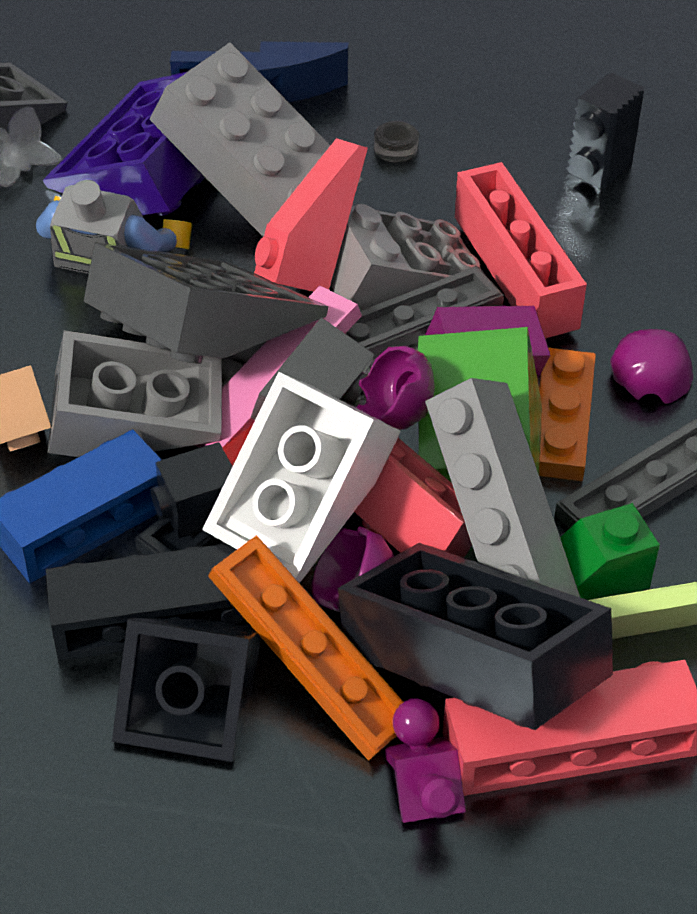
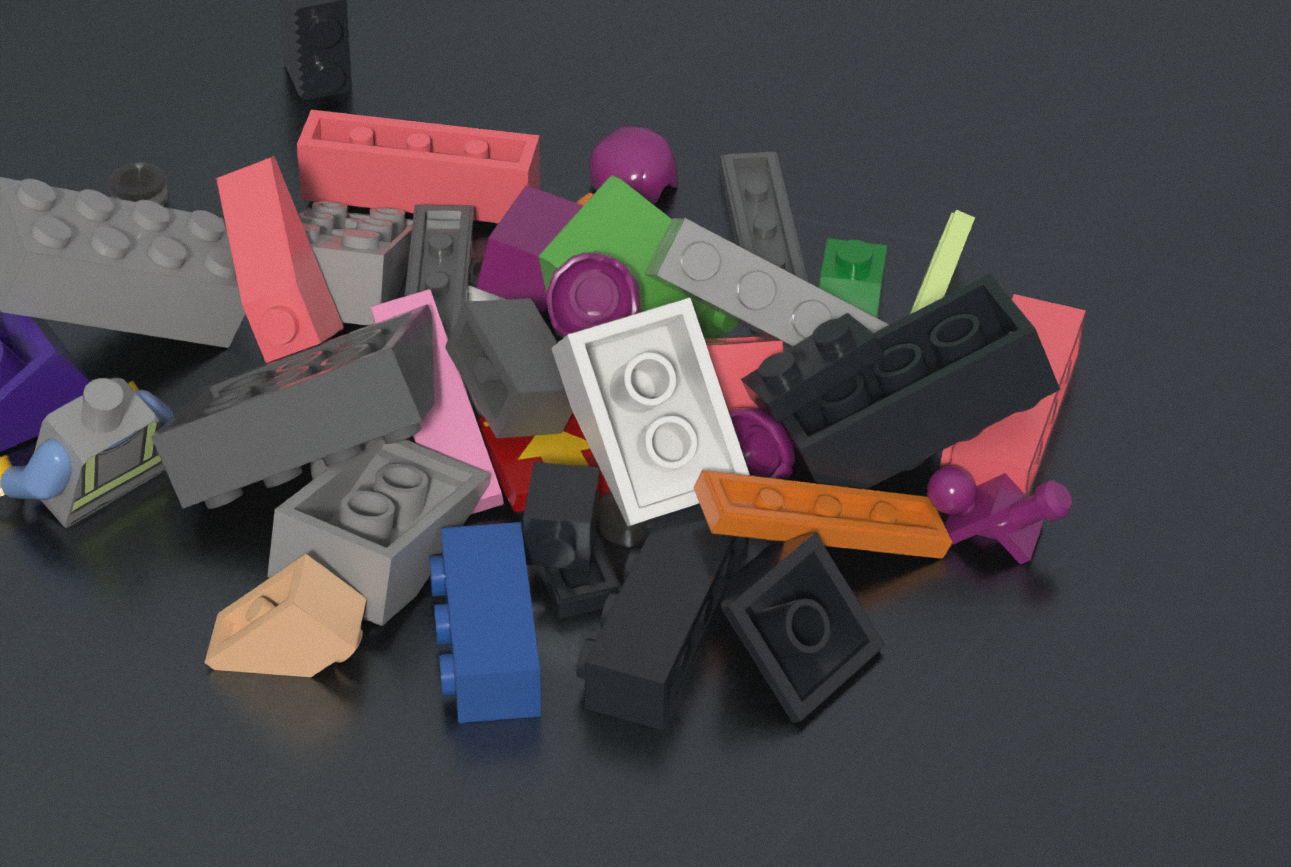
camera: 60 degrees left, 5 degrees down
none -> black plate [741,313,885,423]

